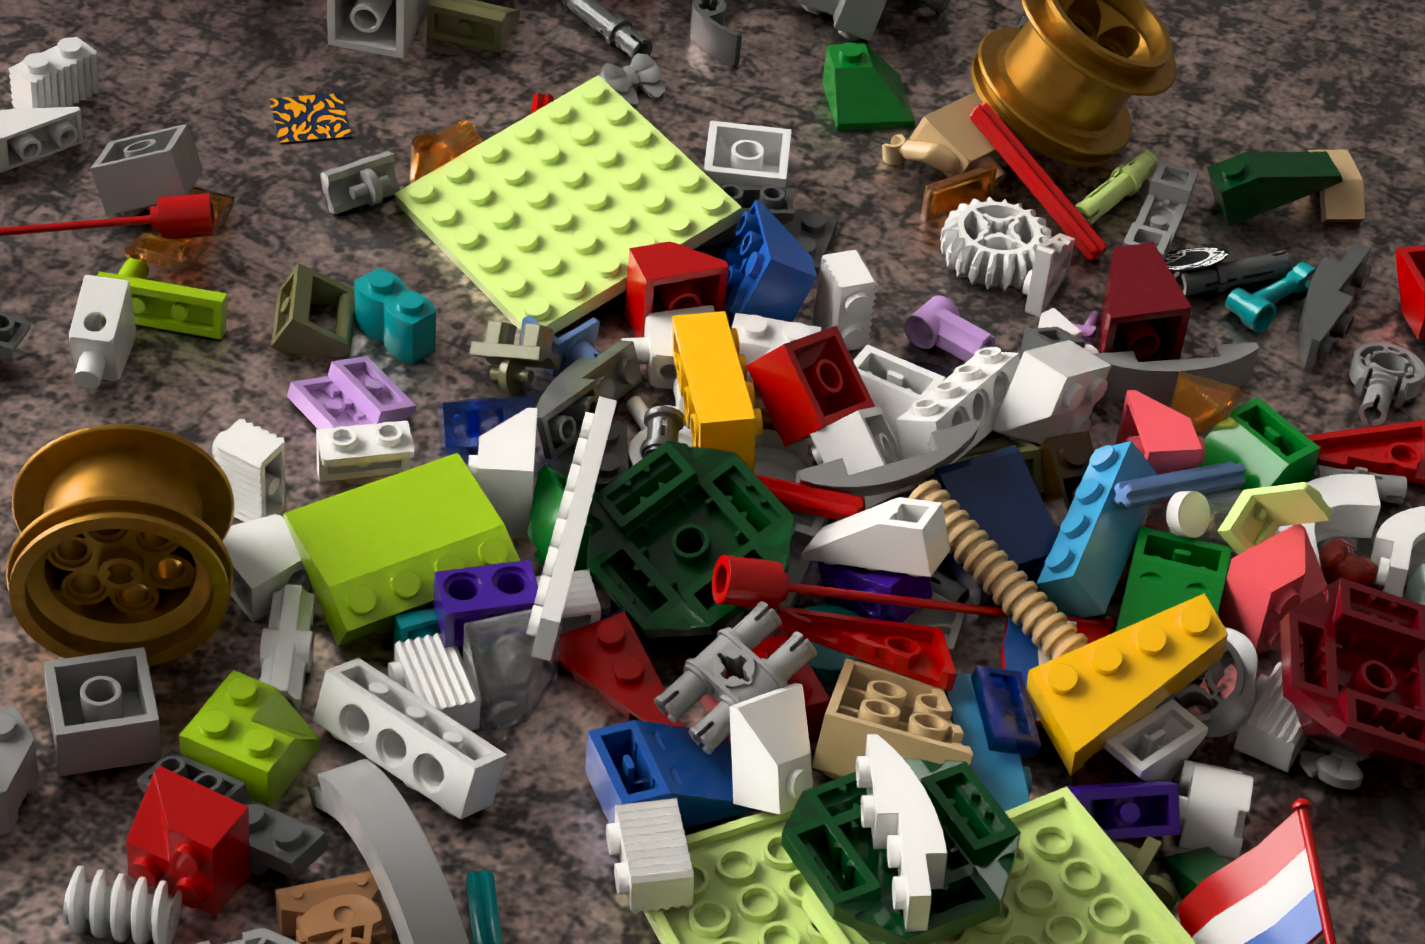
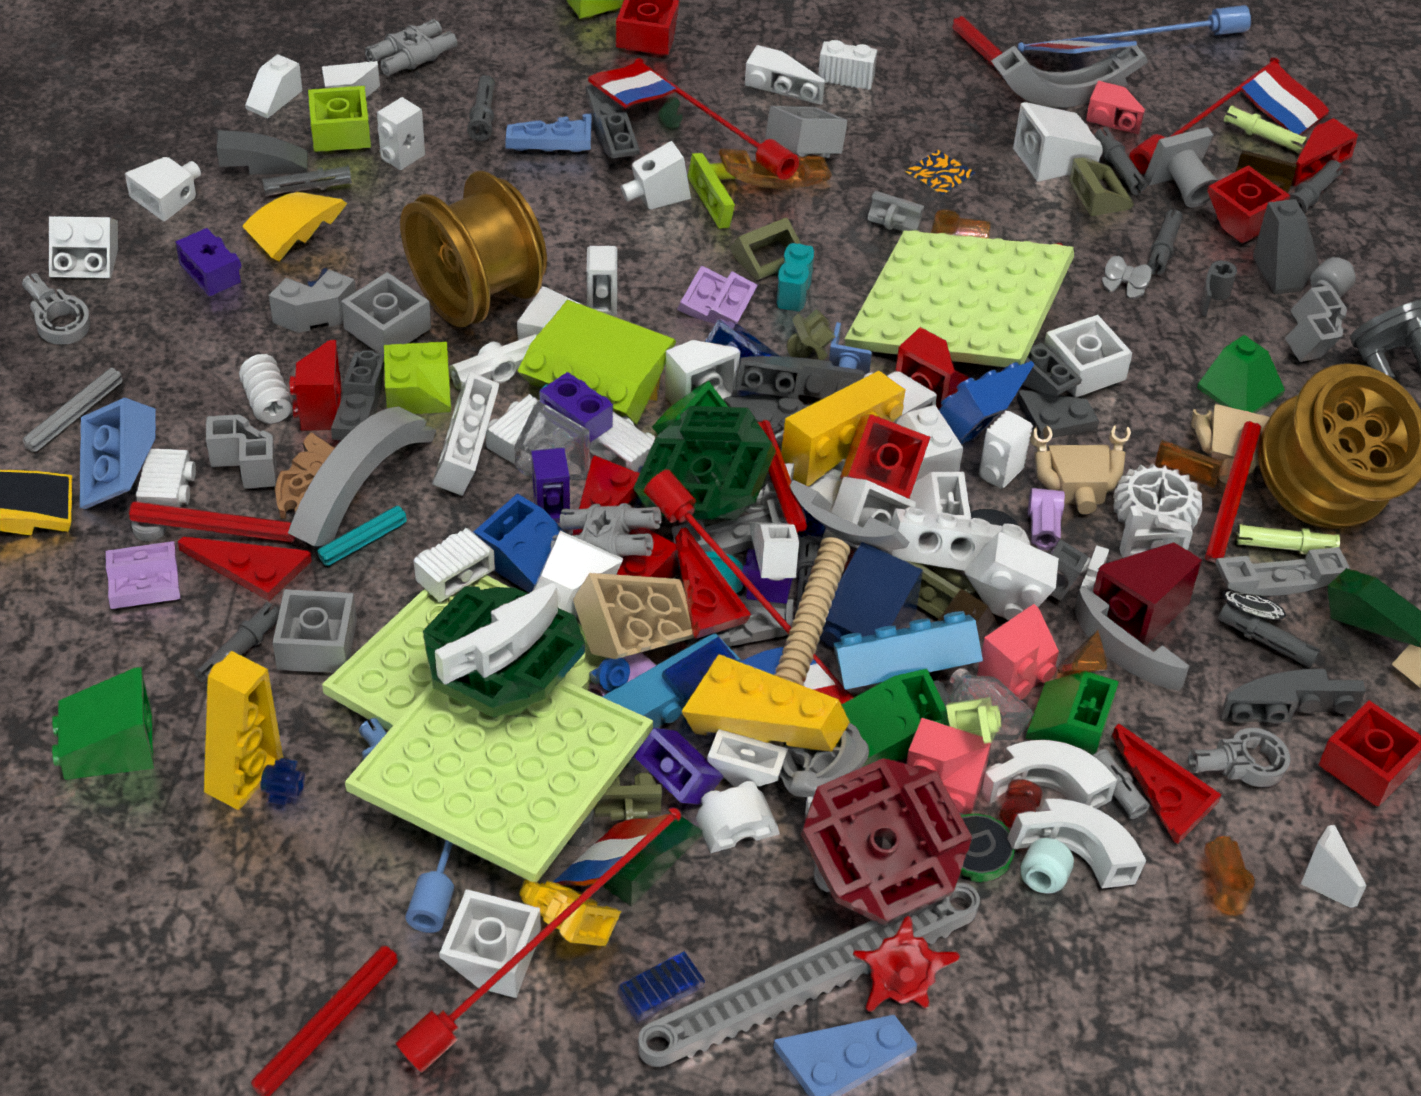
camera: 60 degrees right, 5 degrees up
white bracket [316,420,415,482] -> none
white plate [526,396,617,661] -> none
medium blue axle [1114,461,1246,508] -> none
white tile [1166,491,1210,538] -> none
teal brick [1225,261,1316,333] -> none
none -> dark purple brick [531,448,570,523]
none -> tan torso [1029,425,1131,514]

